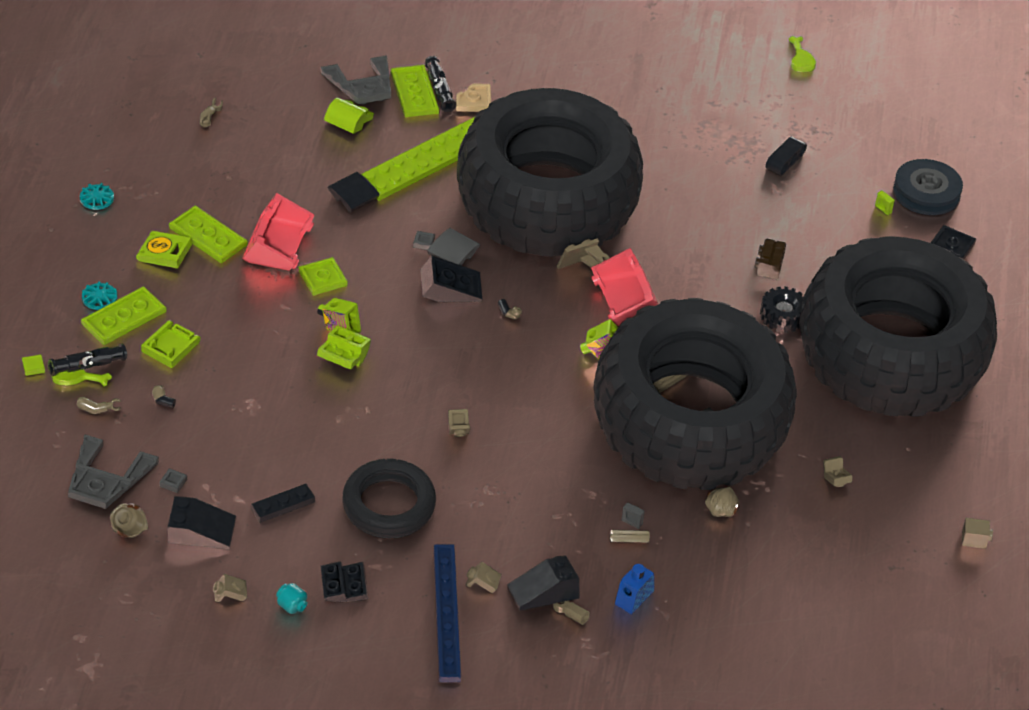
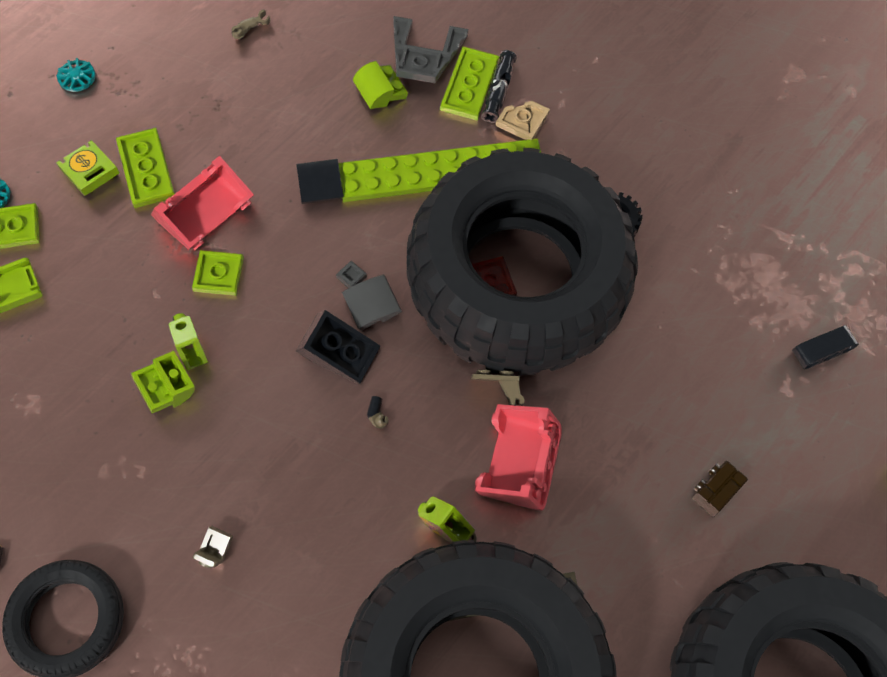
camera: 30 degrees right, 20 degrees up
black bush [760,286,804,333] -> none

